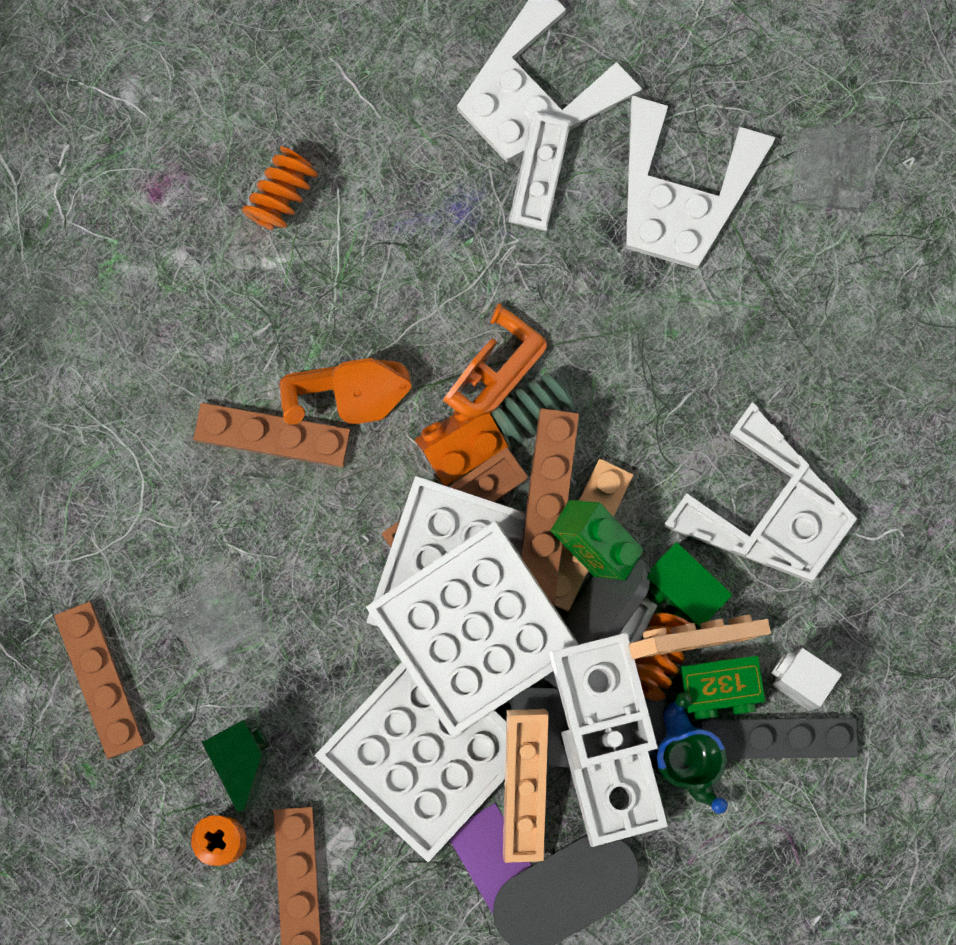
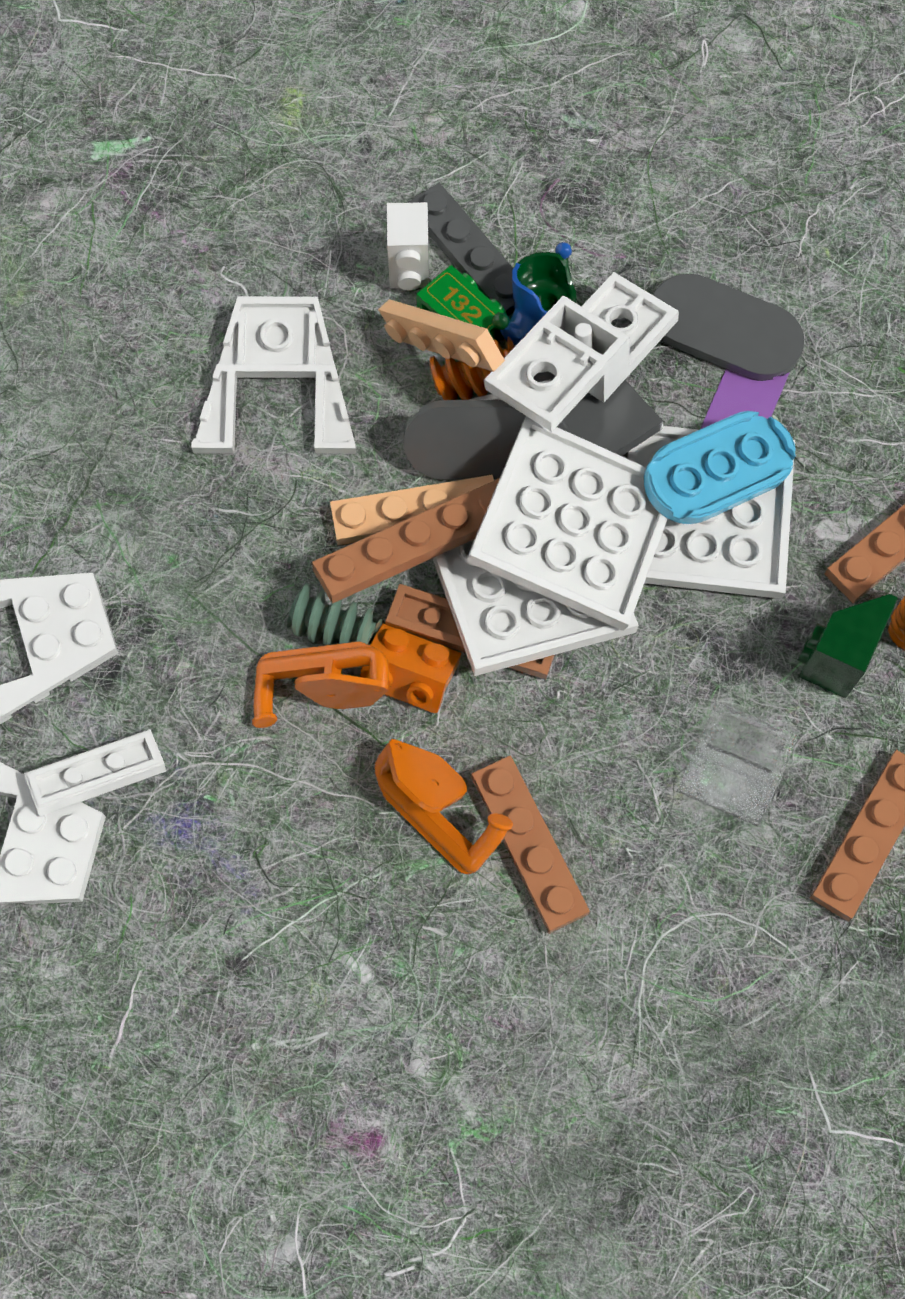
camera: 125 degrees left, 10 degrees down
orange piece [242,146,318,230] -> none
light nougat plate [503,709,549,863] -> none
green brick [550,500,644,581] -> none
green brick [647,542,732,630] -> none
none -> medium azure tile [644,411,796,524]

